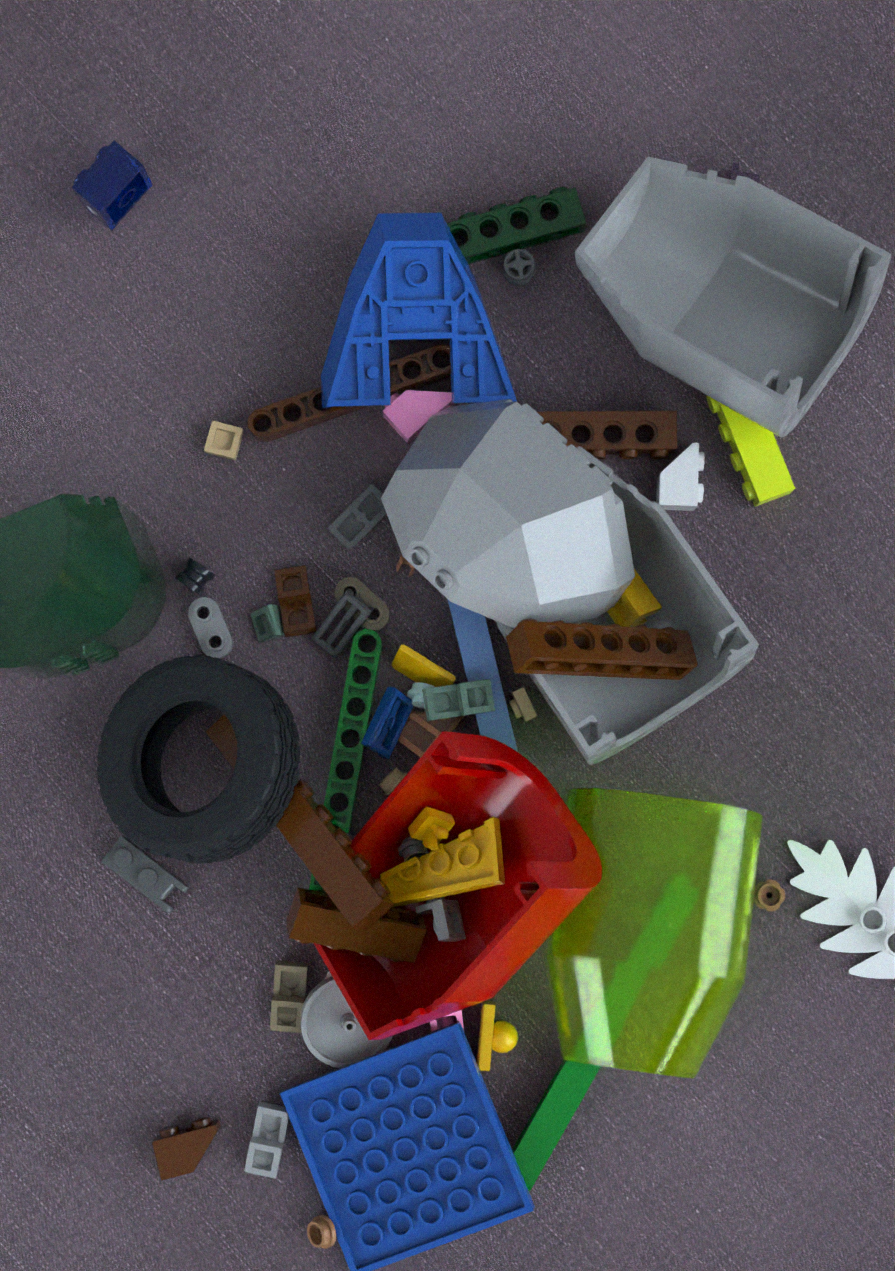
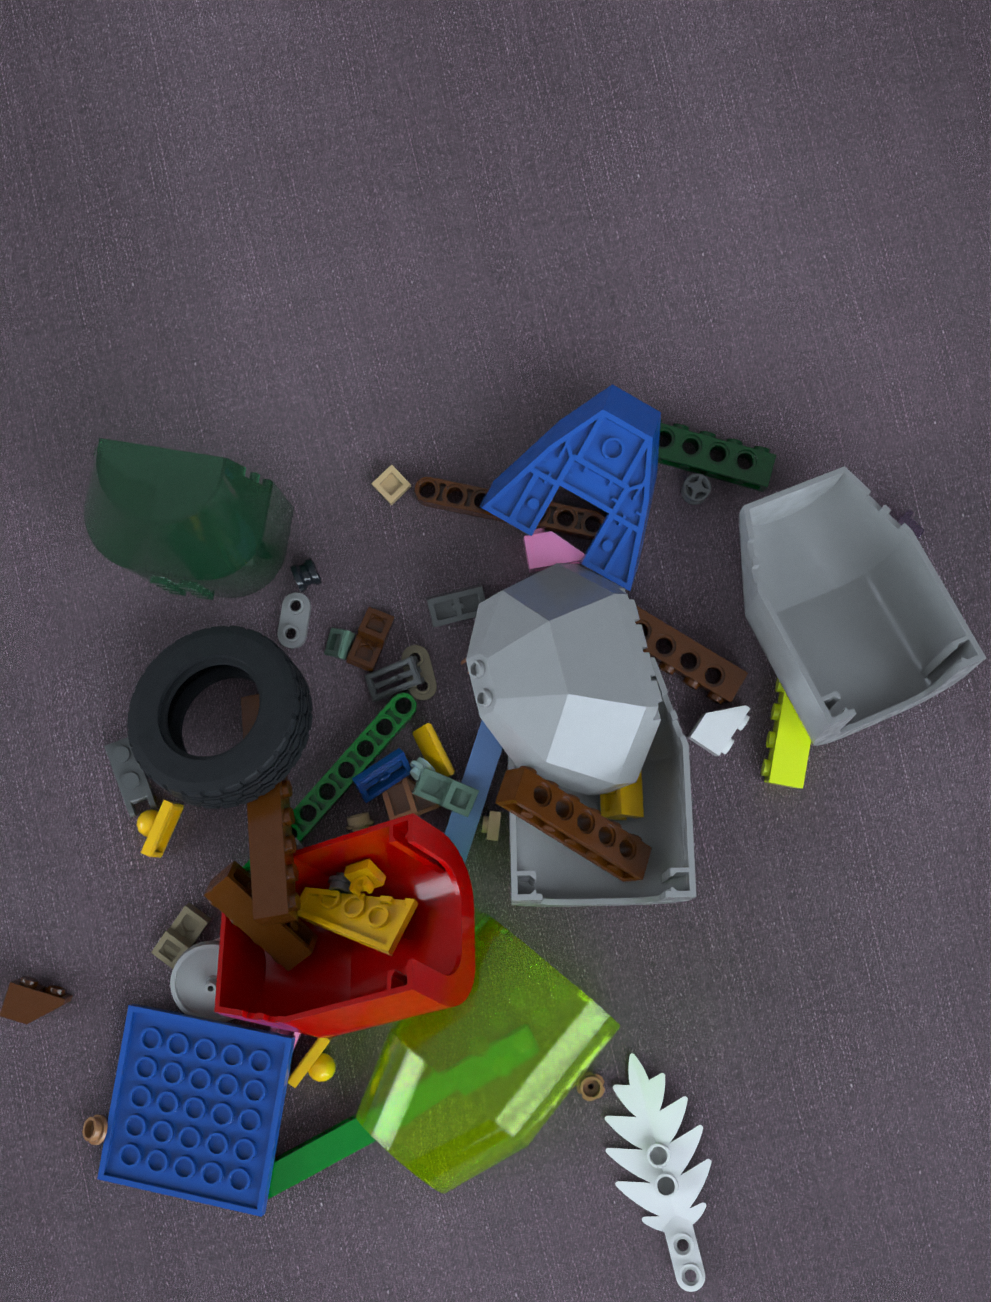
camera: 30 degrees right, 0 degrees up
clear blue brick [72,140,153,231] -> none
light grey slope [244,1101,289,1179] -> none
light grey bracket [415,897,466,942] -> none
none -> yellow tile [136,800,184,858]

